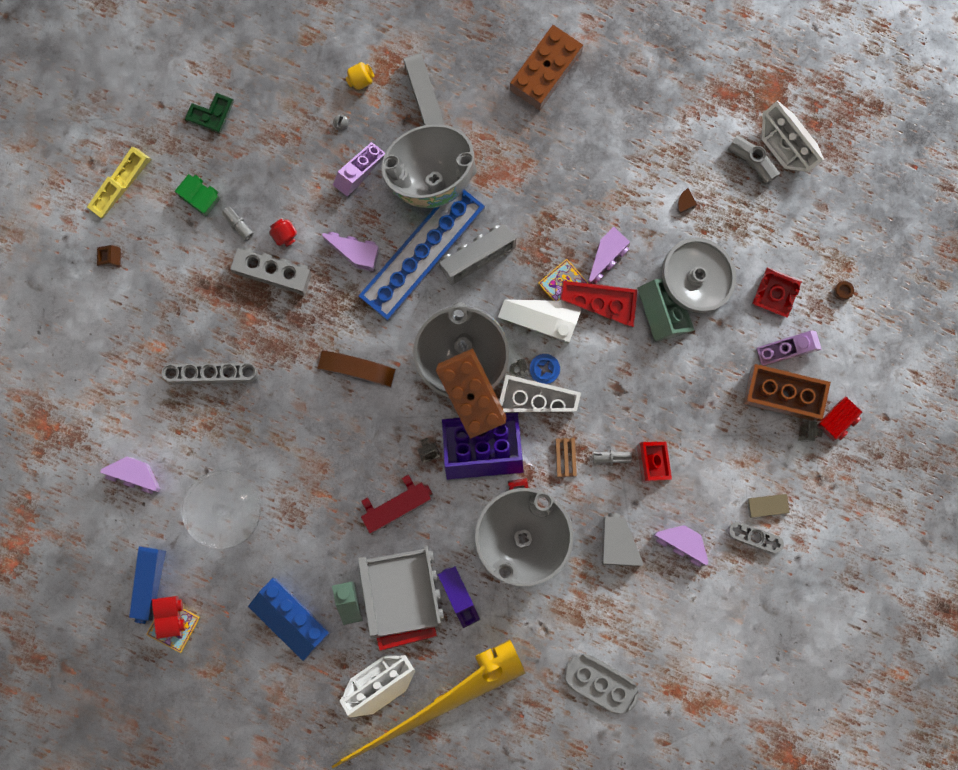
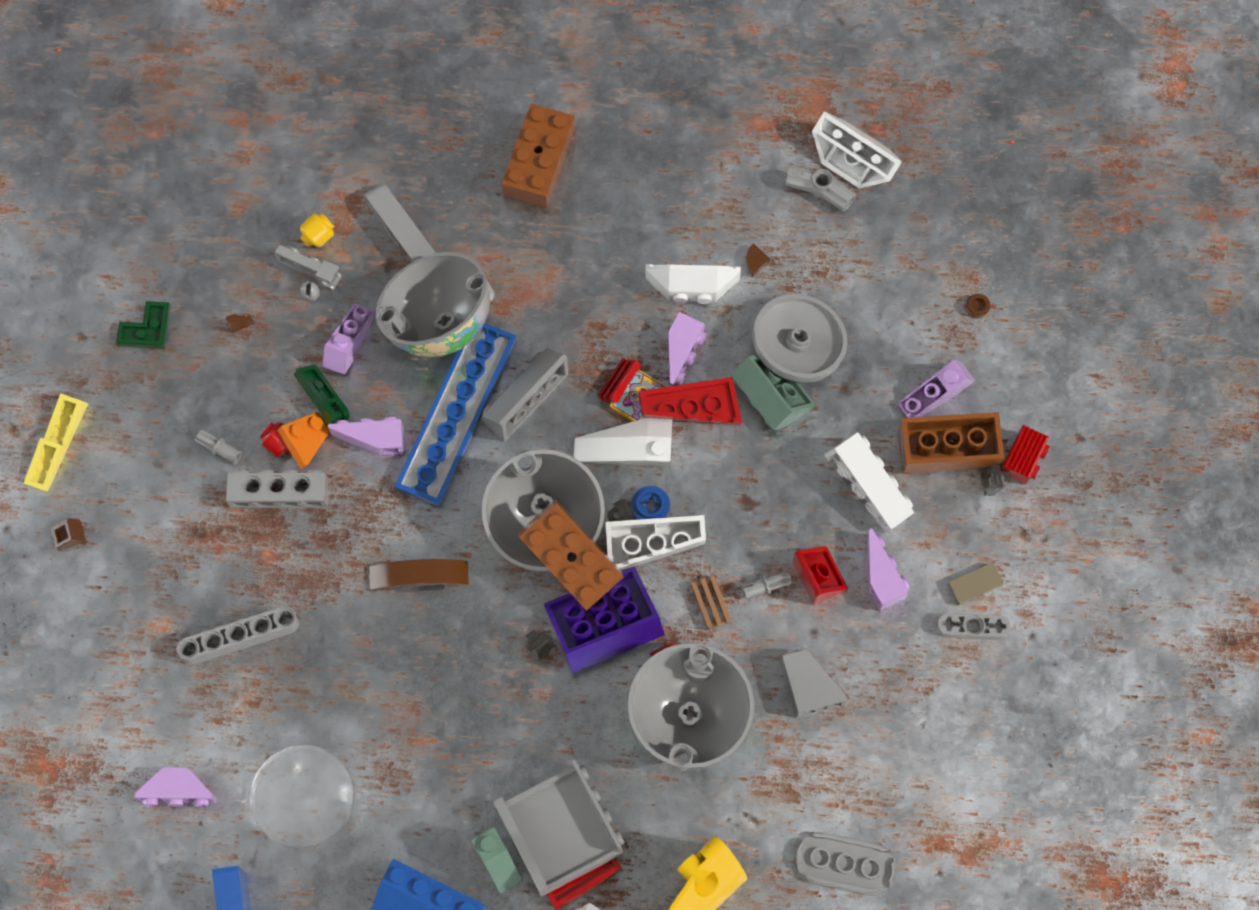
camera: 15 degrees left, 10 degrees down
green brick [174,174,220,217] -> none
dark red brick [361,474,433,535] -> none
dark purple slope [438,566,480,628] -> none
lavender slope [654,525,708,567] -> none
red slope [752,267,802,318] -> none
none -> reddish brown tile [226,313,255,333]
none -> light grey plate [275,245,341,290]
none -> orange wing [277,411,330,470]
none -> dark green plate [294,364,349,425]
none -> red tile [597,358,641,403]
none -> white wedge [645,265,741,304]
none -> white wedge [824,432,915,532]
none -> lavender slope [867,528,909,611]

